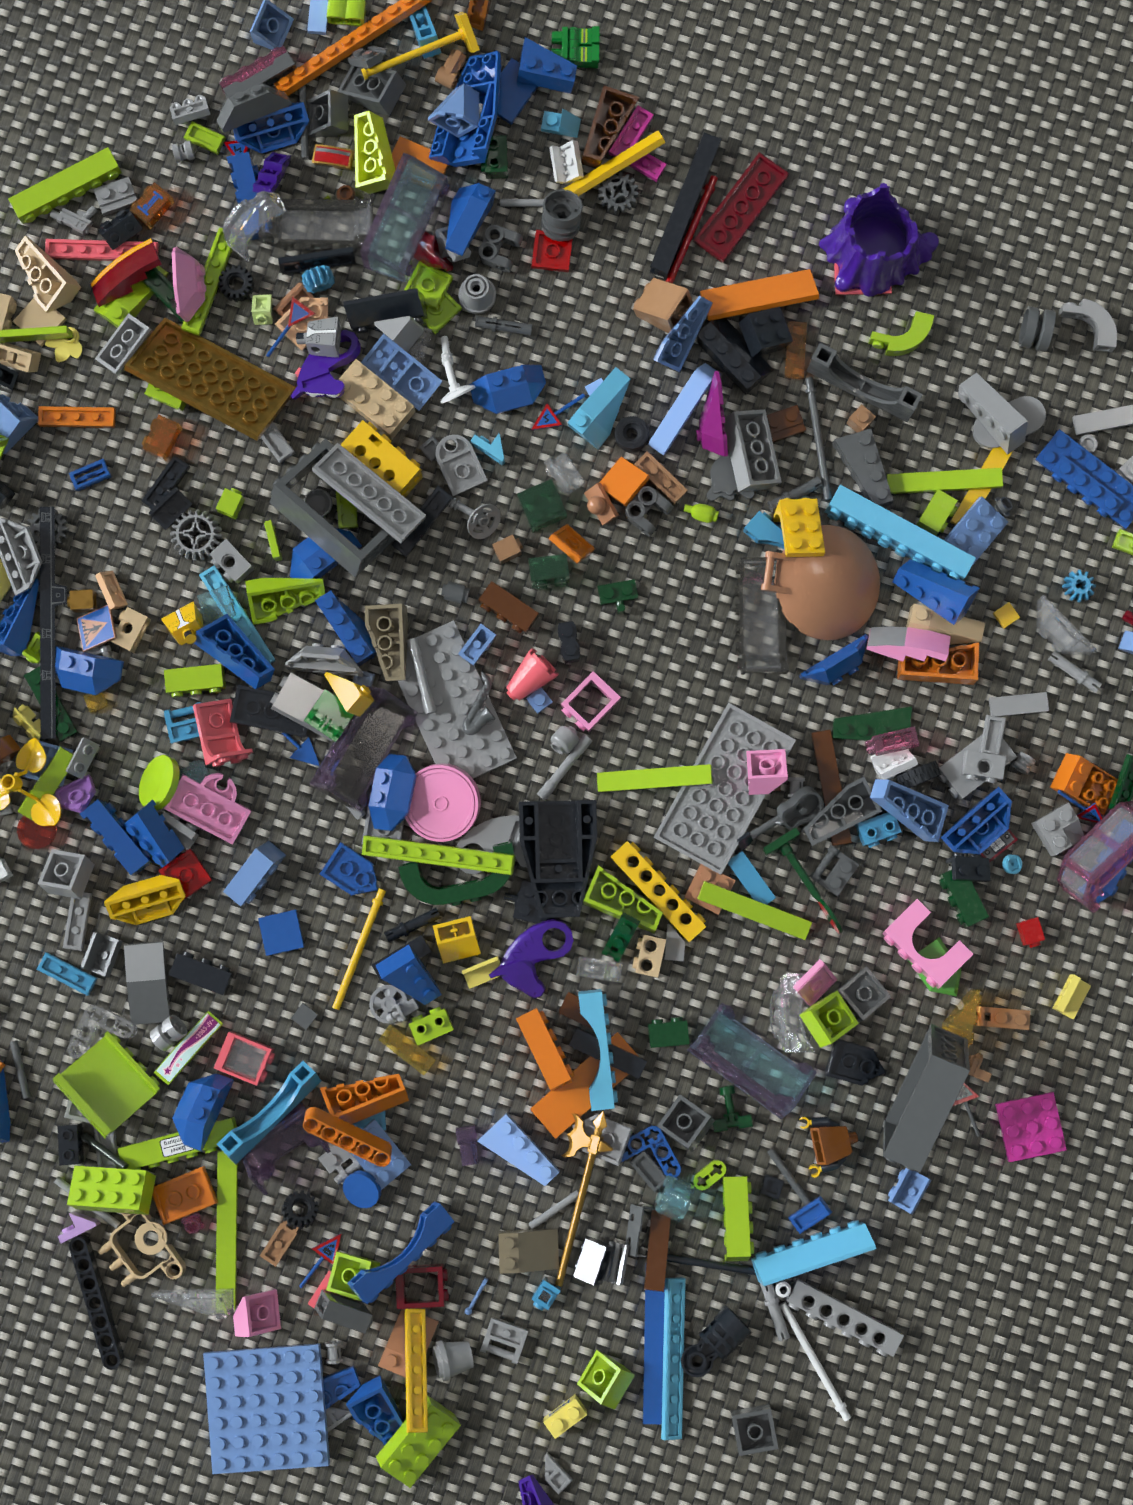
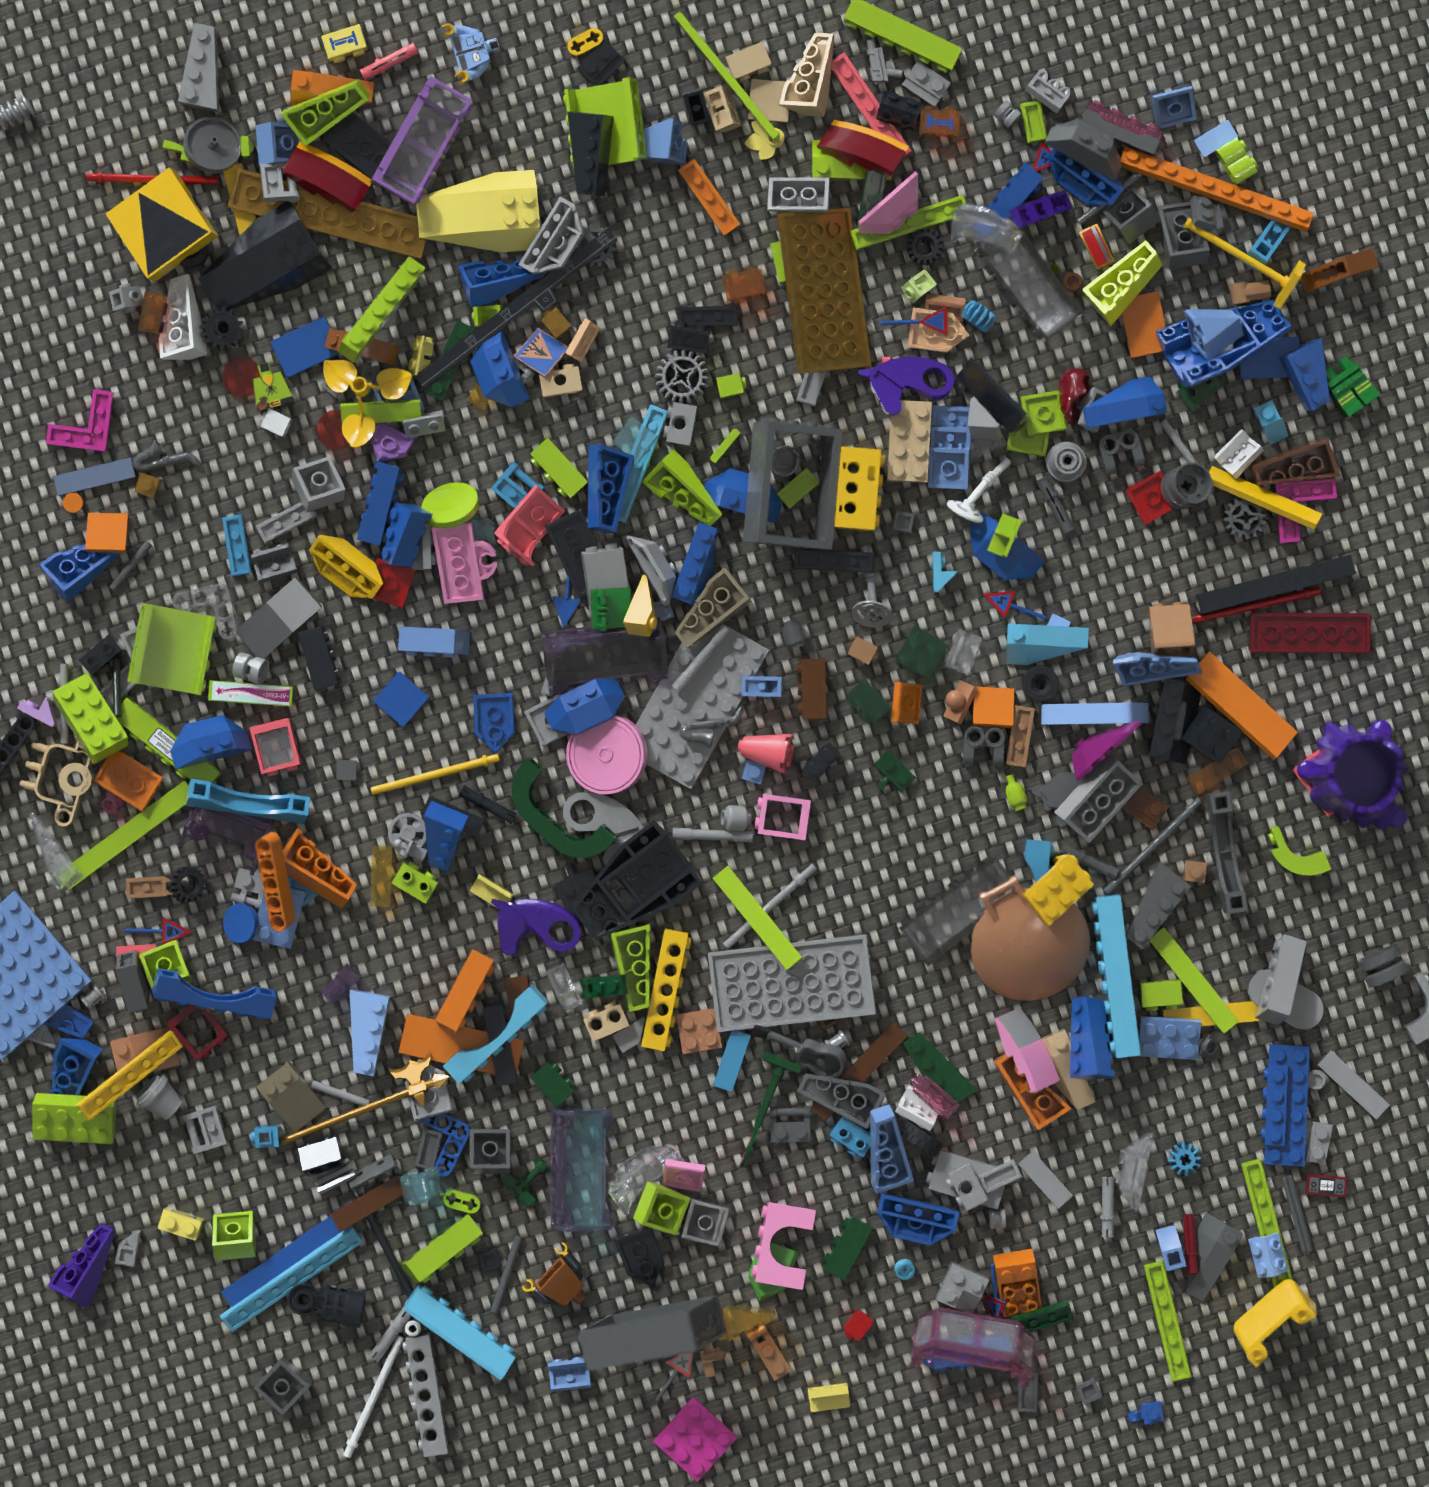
camera: 55 degrees right, 5 degrees up
blue tile [69,458,112,491] -> none
yellow torso [161,602,203,645] -> none
bright pink slope [233,1289,281,1337] -> none
black tile [278,247,356,275] -> none
light grey torso [296,317,342,357] -> none
light grey plate [312,443,426,543] -> none
windscreen [360,153,450,282] -> none
lime tile [362,835,515,875] -> none
yellow slope [433,916,481,964] -> none
light grey tile [435,435,488,497] -> none
medium blue hinge [465,1277,488,1315] -> none
lime tile [697,881,812,940] -> none
bright pink slope [746,749,788,795] -> none
blue tile [788,1196,832,1234] -> none
blue wedge [799,634,868,686] -> none
black bracket [946,853,991,882] -> none
tile [980,829,1018,863] -> none
yellow tile [992,602,1020,629] -> none
none -> light grey bar [723,864,817,949]
none -> lime panel [987,513,1022,558]

